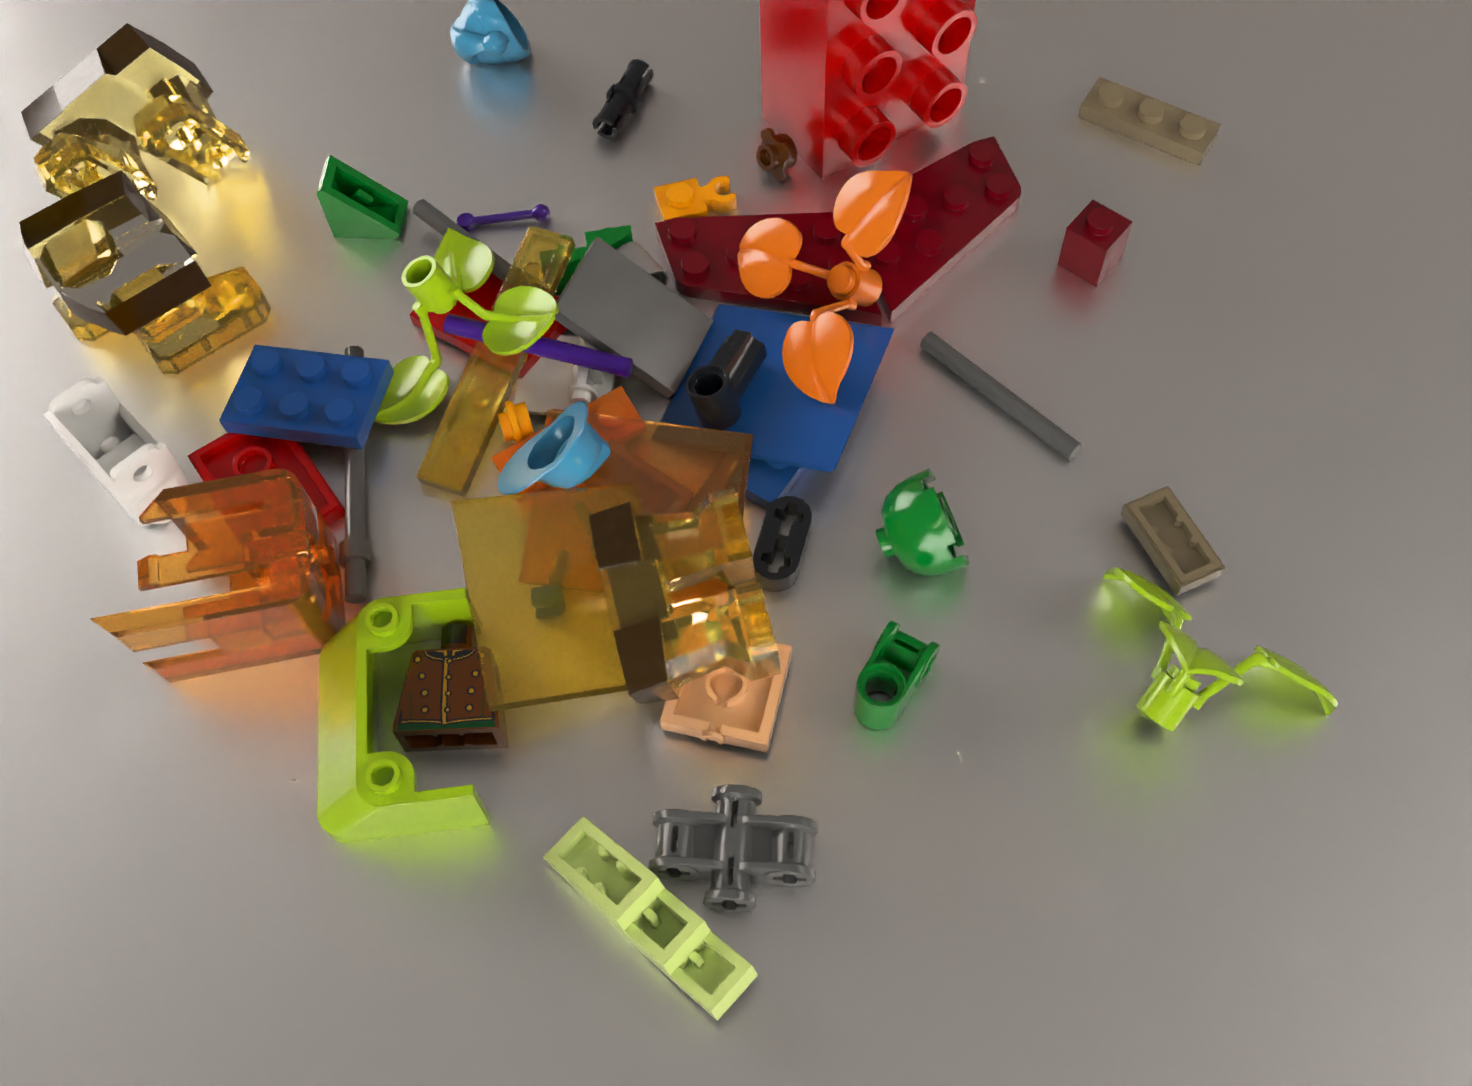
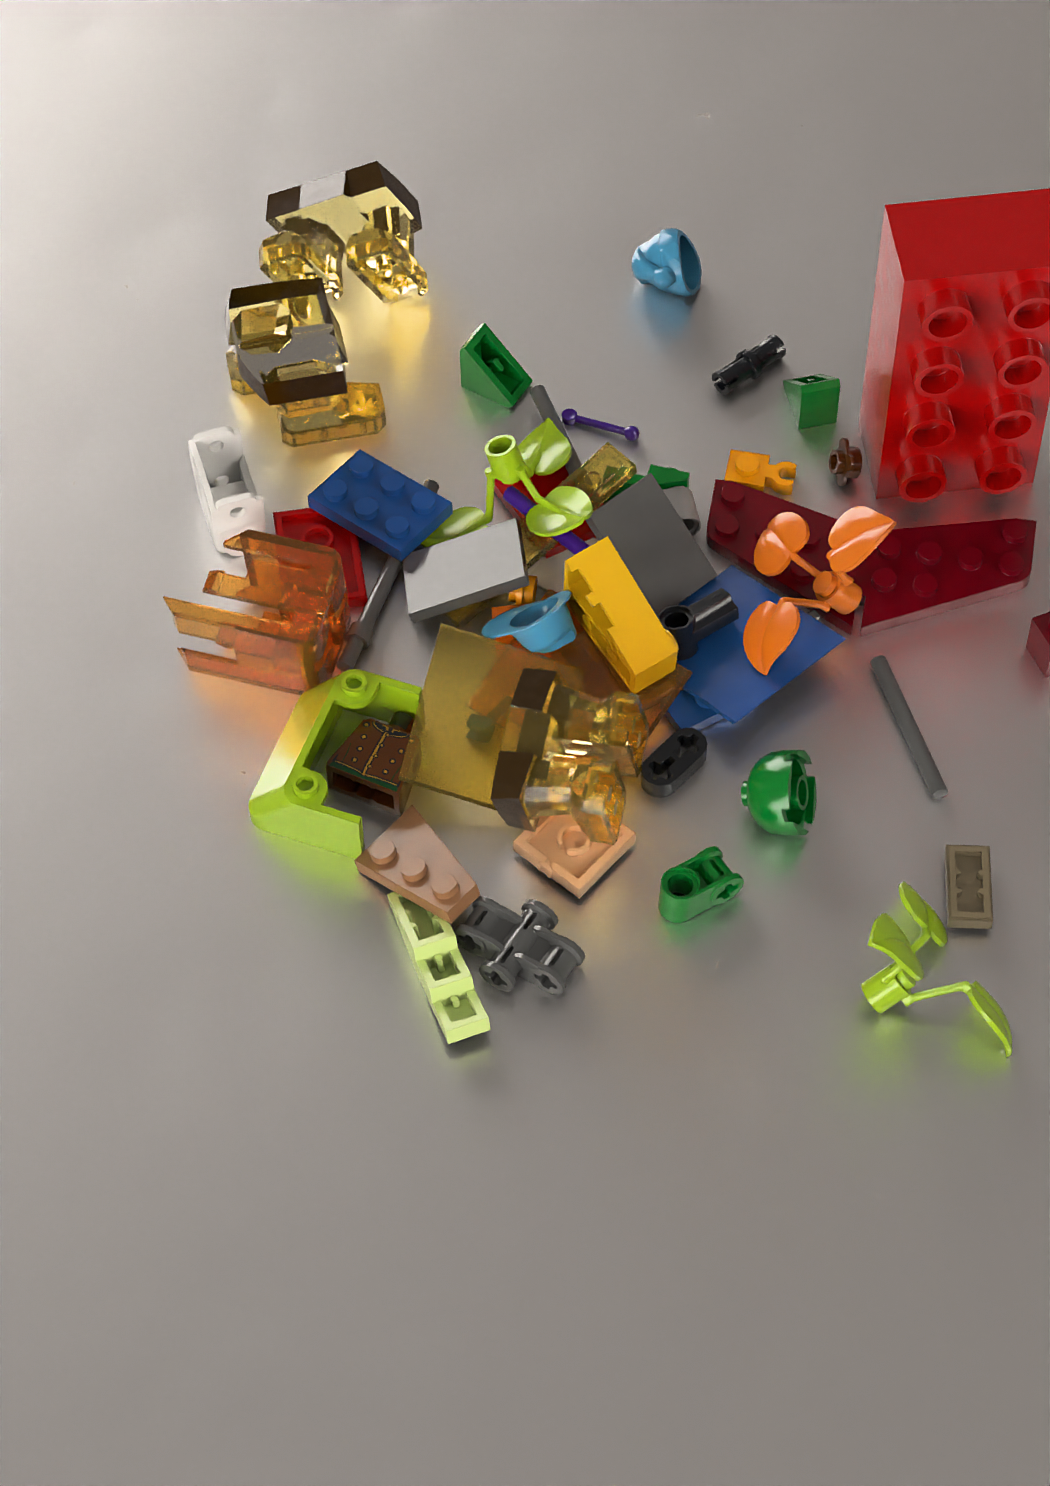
camera: 25 degrees right, 5 degrees down
none -> medium nougat wing [354,805,480,924]
none -> tile [402,518,530,623]
none -> yellow wedge [563,536,679,694]
none -> green slope [783,374,840,430]

